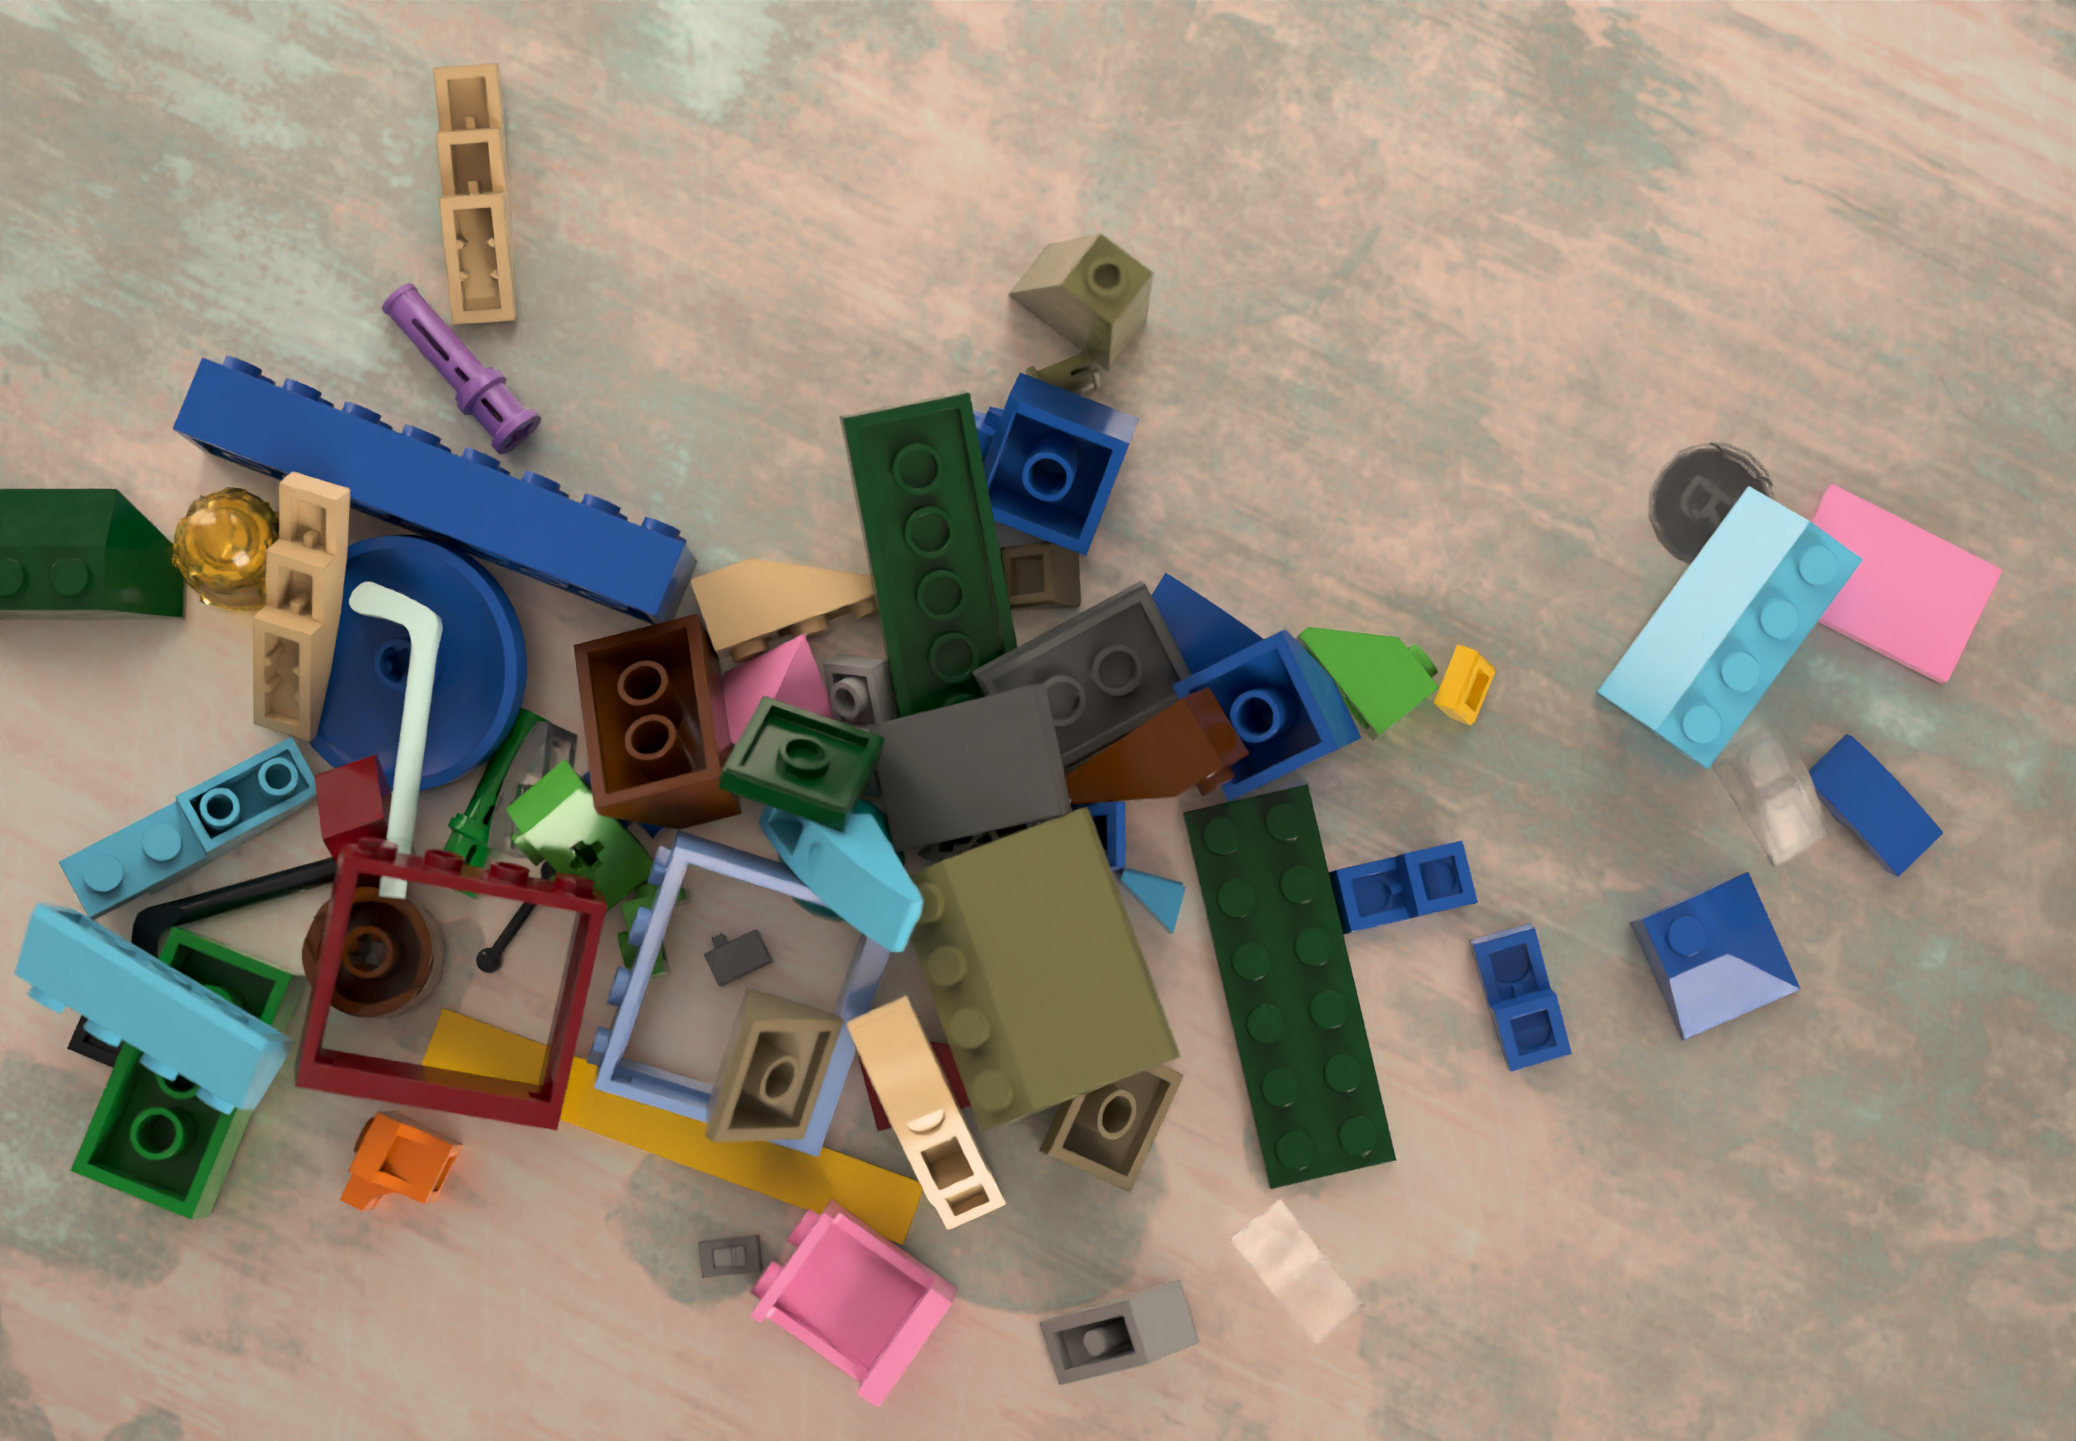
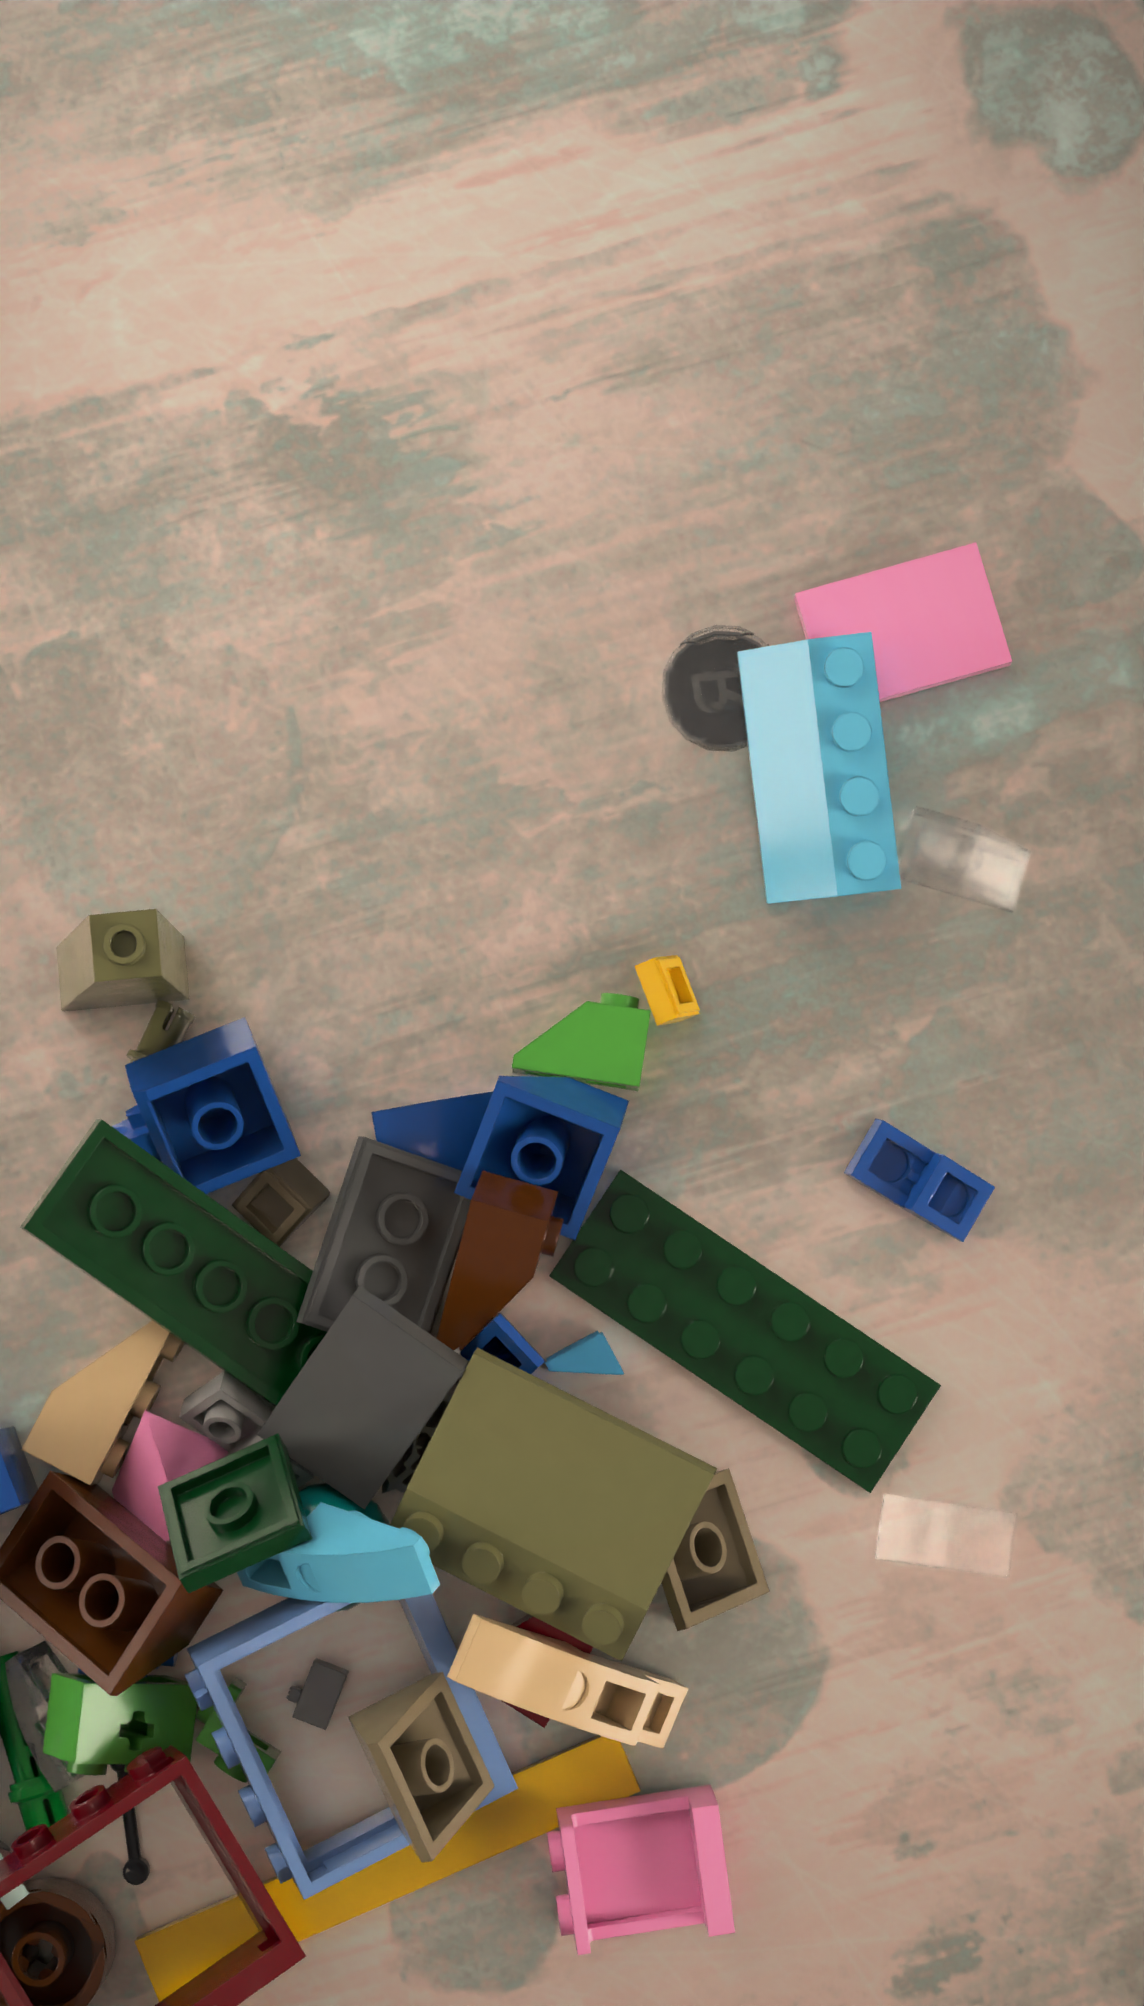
camera: 45 degrees left, 0 degrees up
flat silver piece [698,1234,763,1278] -> none
light grey slope [1040,1280,1200,1385] -> none
blue slope [1329,840,1478,935] -> none
blue slope [1630,872,1801,1040] -> none
blue slope [1801,734,1943,877] -> none

